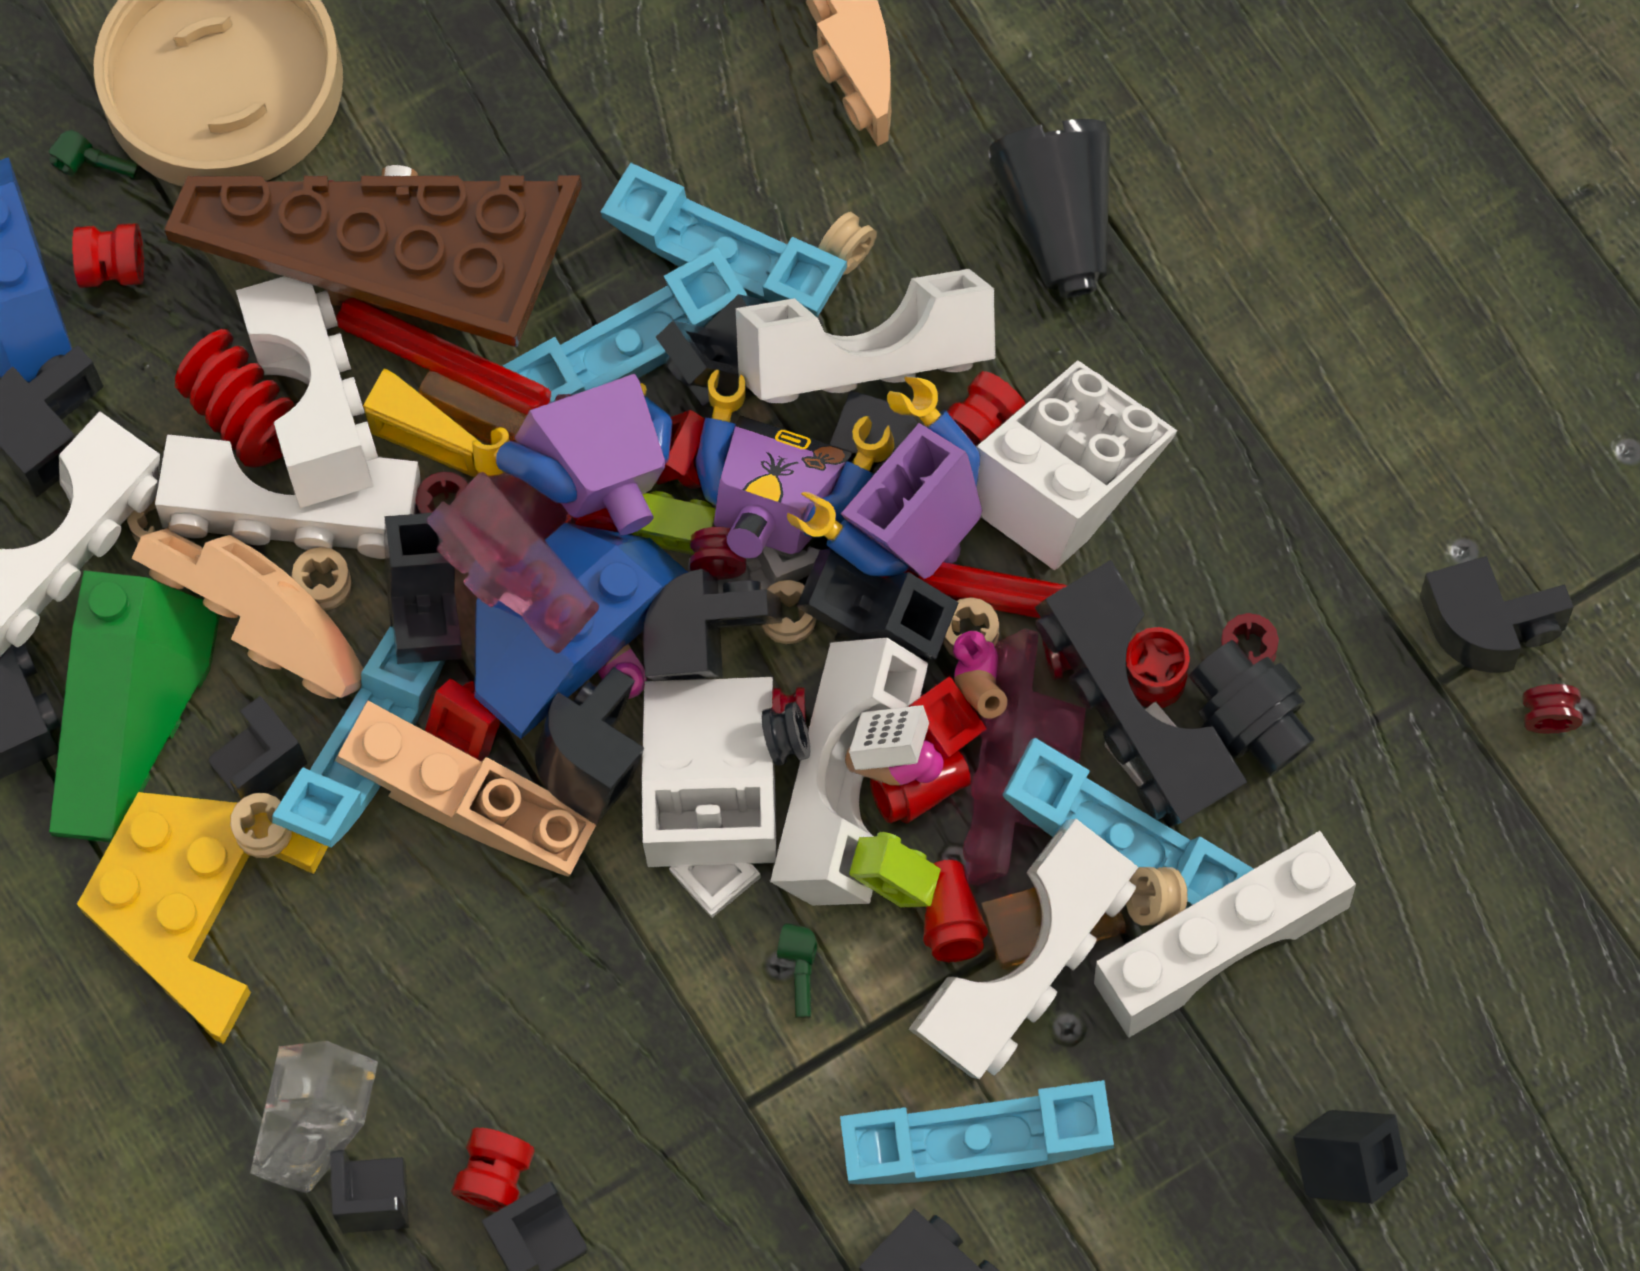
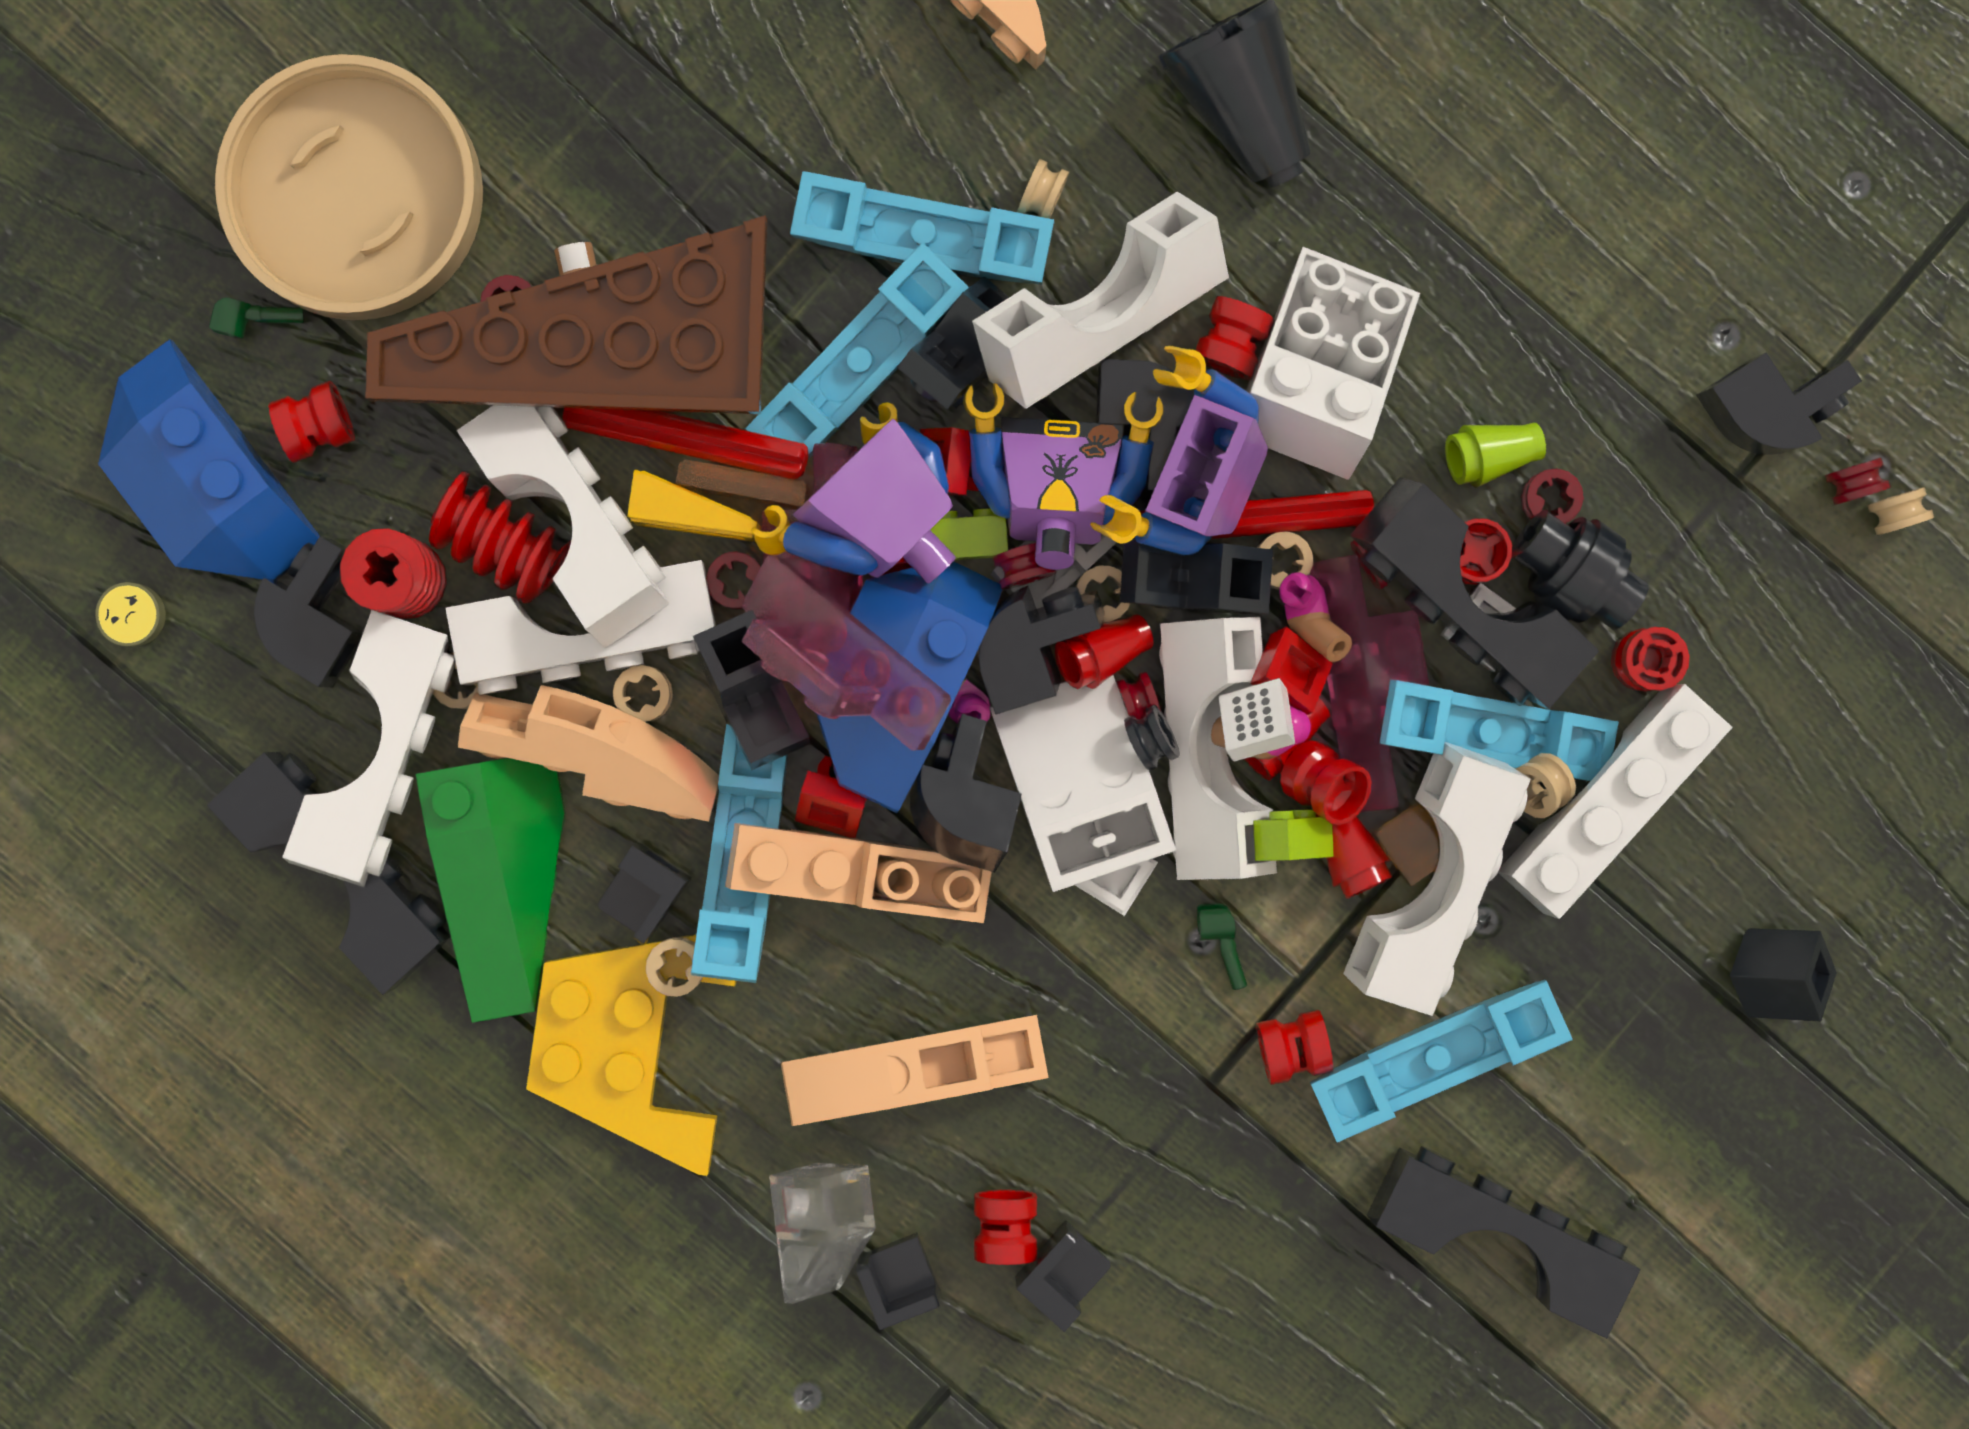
camera: 25 degrees left, 20 degrees up
none -> red piece [340,528,447,619]
none -> light nougat slope [780,1015,1048,1126]
none -> red cone [1055,614,1154,689]
none -> red wheel [1256,1009,1334,1085]
none -> red wheel [1280,740,1372,825]
none -> lime cone [1445,422,1546,488]
none -> red wheel [1611,627,1690,691]
none -> tan bush [1867,487,1934,535]

